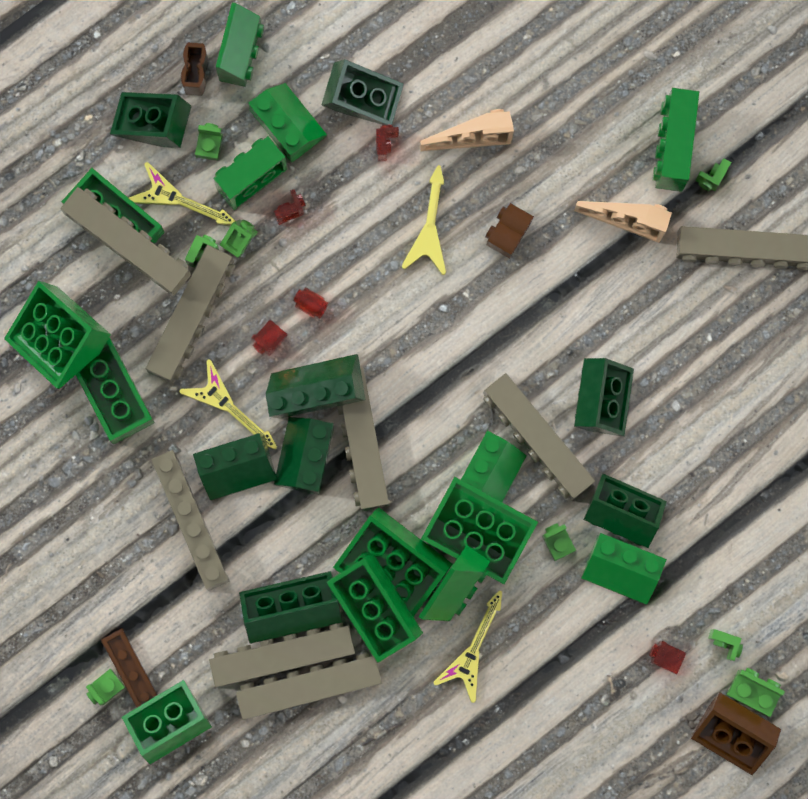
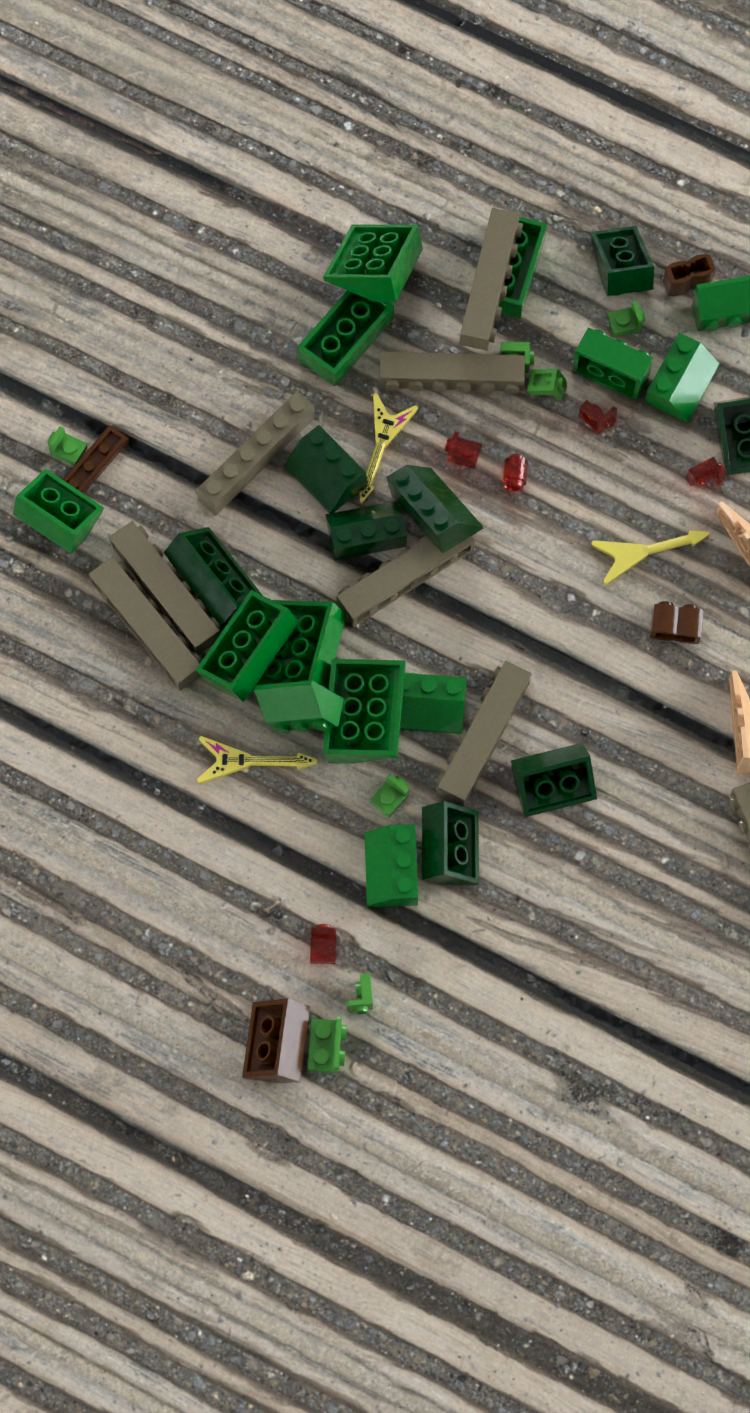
camera: 70 degrees right, 10 degrees down
light yellow piece [129,162,235,225] -> none

